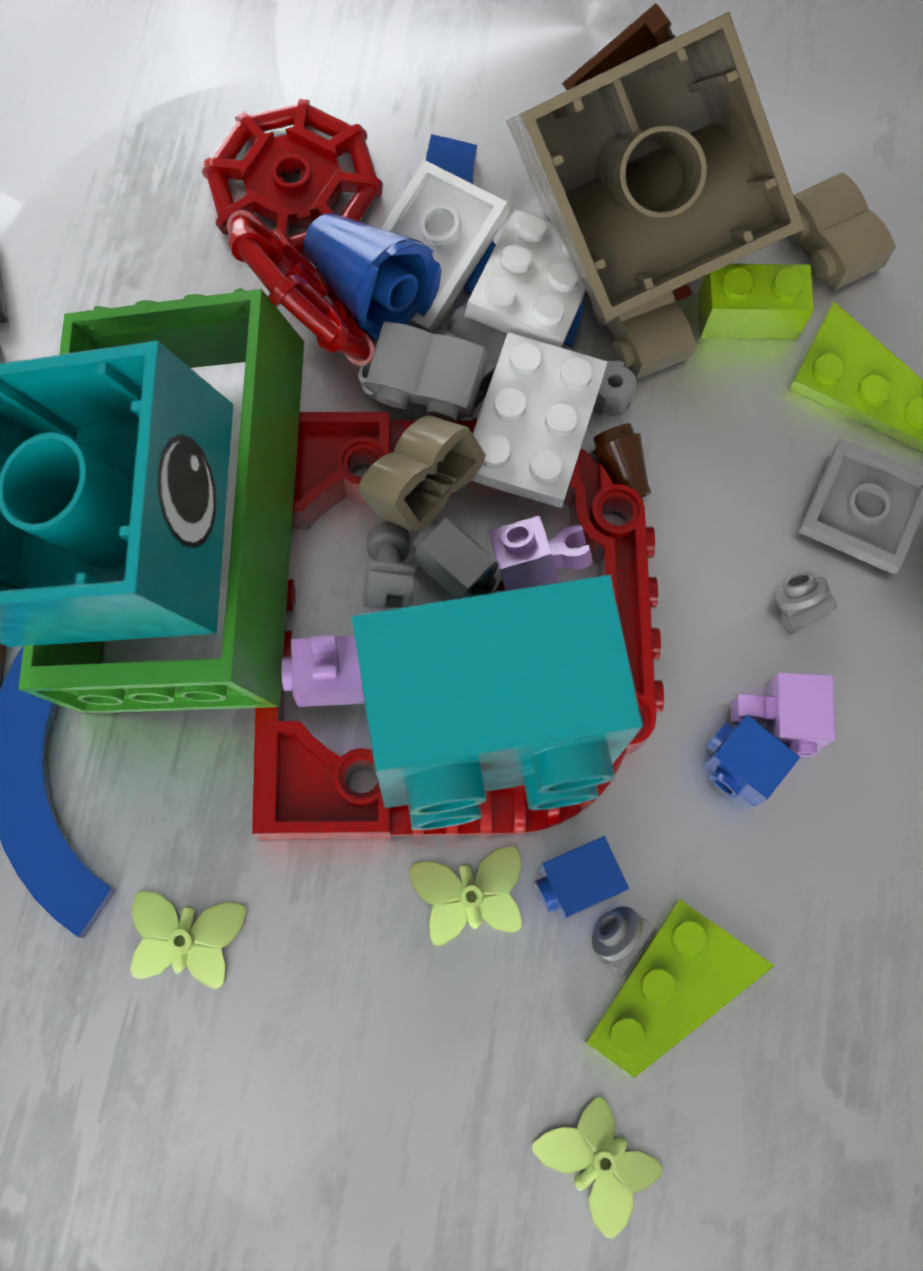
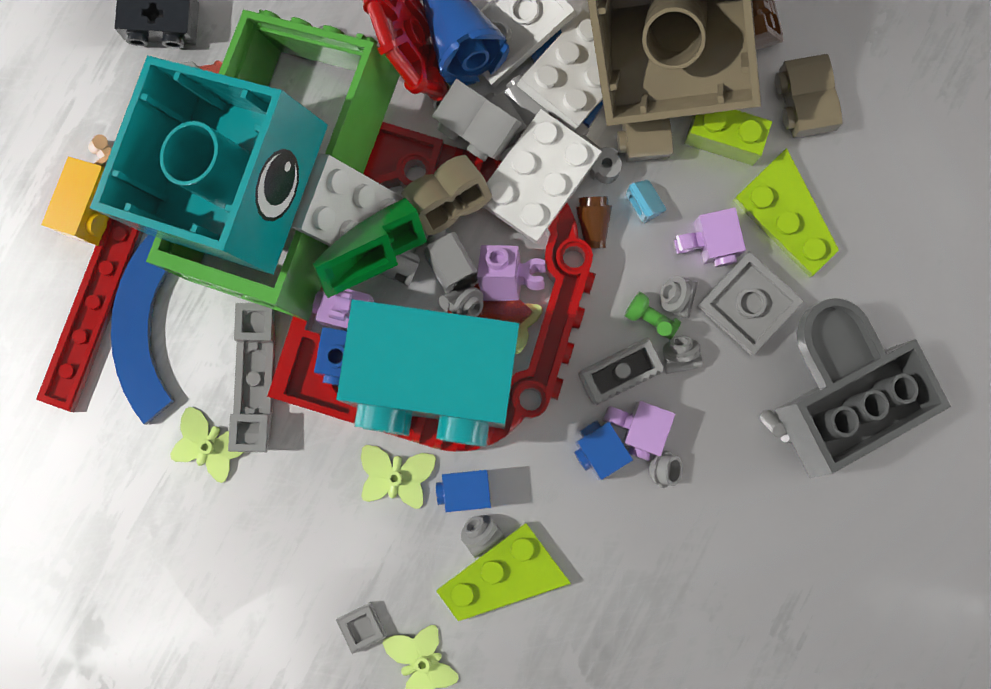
camera: 25 degrees right, 10 degrees up
none -> light grey slope [228,303,275,453]
none -> white plate [291,153,403,246]
none -> green slope [313,197,427,298]
none -> blue brick [314,327,347,386]
none -> light grey tile [336,602,387,654]
none -> light grey brick [578,338,664,405]
none -> bright green piece [624,291,681,340]
none -> medium azure slope [626,180,666,224]
none -> light grey plate [649,451,683,488]
none -> light grey plate [660,276,698,319]
none -> lavender brick [673,207,746,267]

